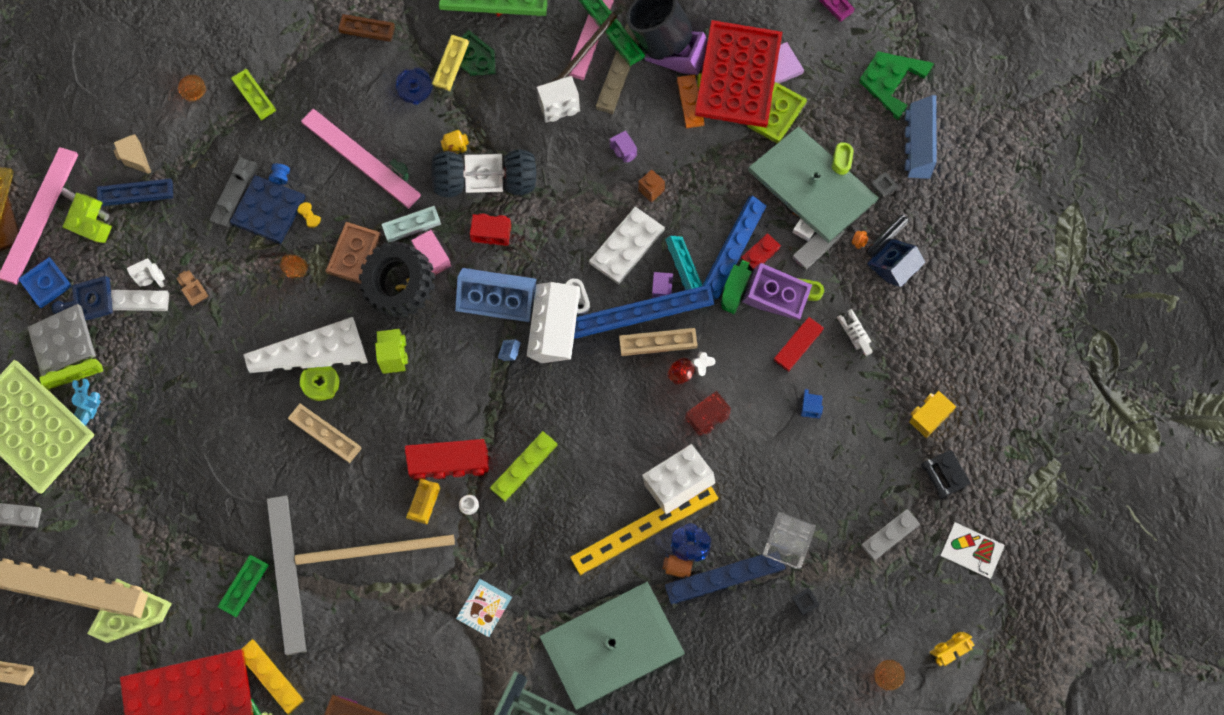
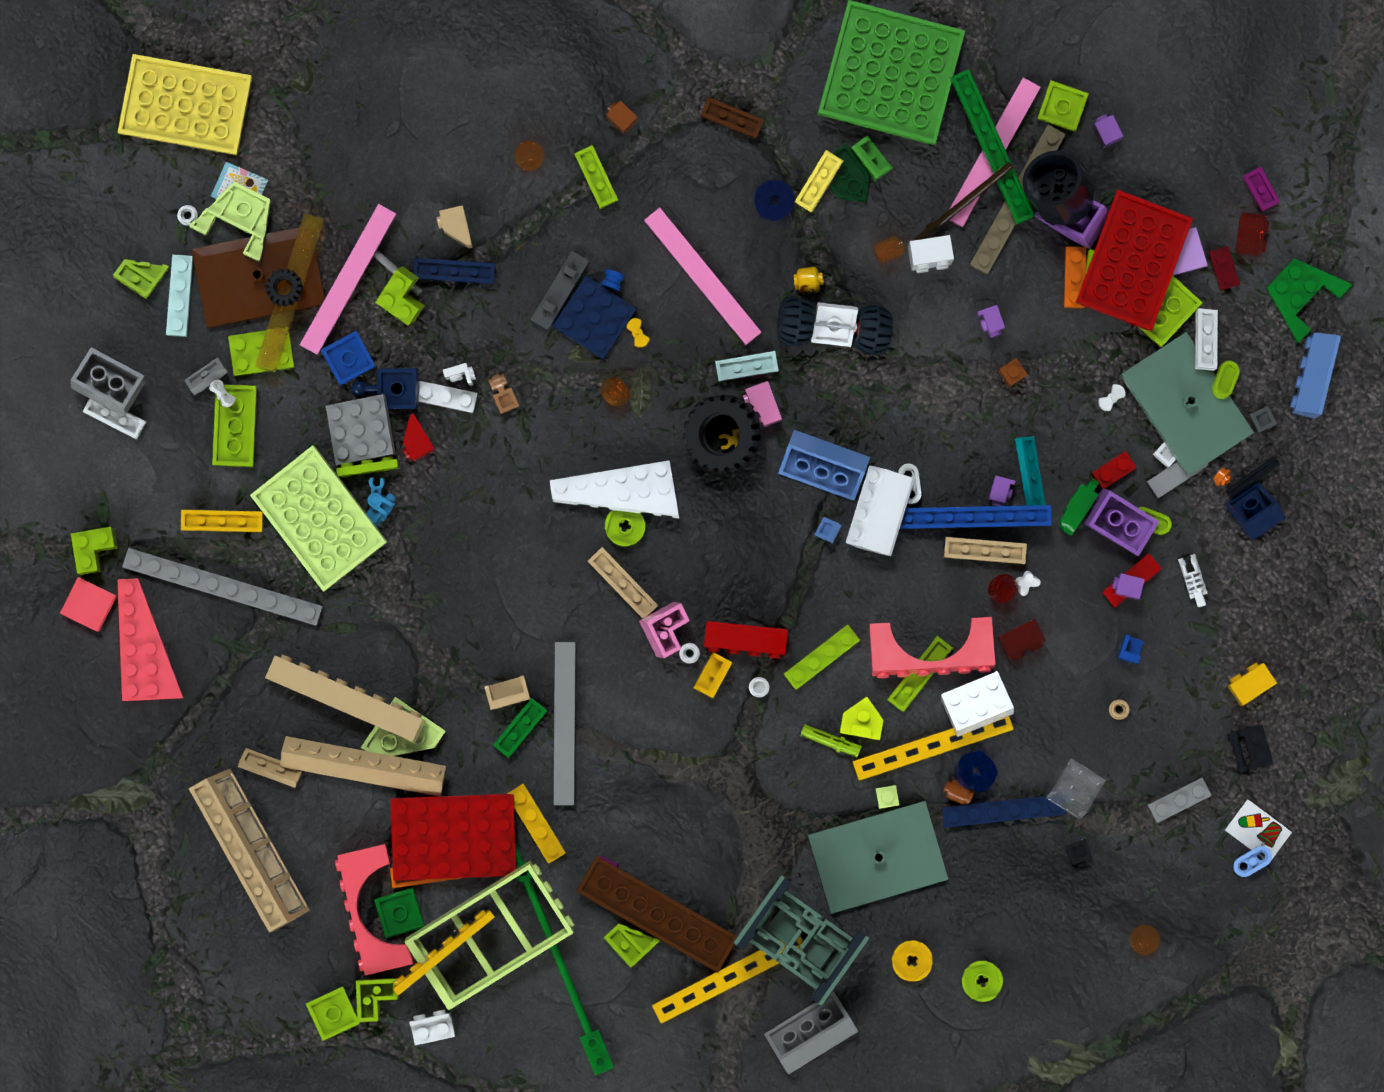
camera: 10 degrees right, 15 degrees up
tan piece [295,535,455,565] -> none
nougat tile [326,222,381,284] -> none
lime brick [375,329,408,374] -> none
clear green plate [388,159,409,181] -> none
sticker [456,579,512,637] -> none
red brick [470,213,511,246] -> none
white plate [589,207,665,285] -> none
blue plate [702,196,766,300] -> none
yellow hinge [930,632,974,666] -> none
none -> tan brick [281,736,446,797]
none -> red slope [402,413,435,462]
none -> tan panel [484,675,531,710]
none -> dark orange brick [606,100,638,134]
none -> bright pink brick [639,602,690,658]
none -> white plate [679,643,700,664]
none -> lime pin [800,724,862,758]
none -> neon yellow plate [840,697,883,740]
none -> bright green hinge [851,136,893,182]
none -> coral arch [869,617,995,679]
none -> clear orange brick [872,235,905,266]
none -> yellowish green plate [876,785,899,809]
none -> lime tile [887,636,953,712]
none -> white piece [1098,384,1125,411]
none -> tan plate [1109,699,1130,720]
none -> medium lavender brick [1112,573,1145,600]
none -> white plate [1195,308,1218,371]
none -> dark red plate [1208,246,1240,291]
none -> light blue plate [1233,846,1272,877]
none -> clear red brick [1235,212,1269,257]

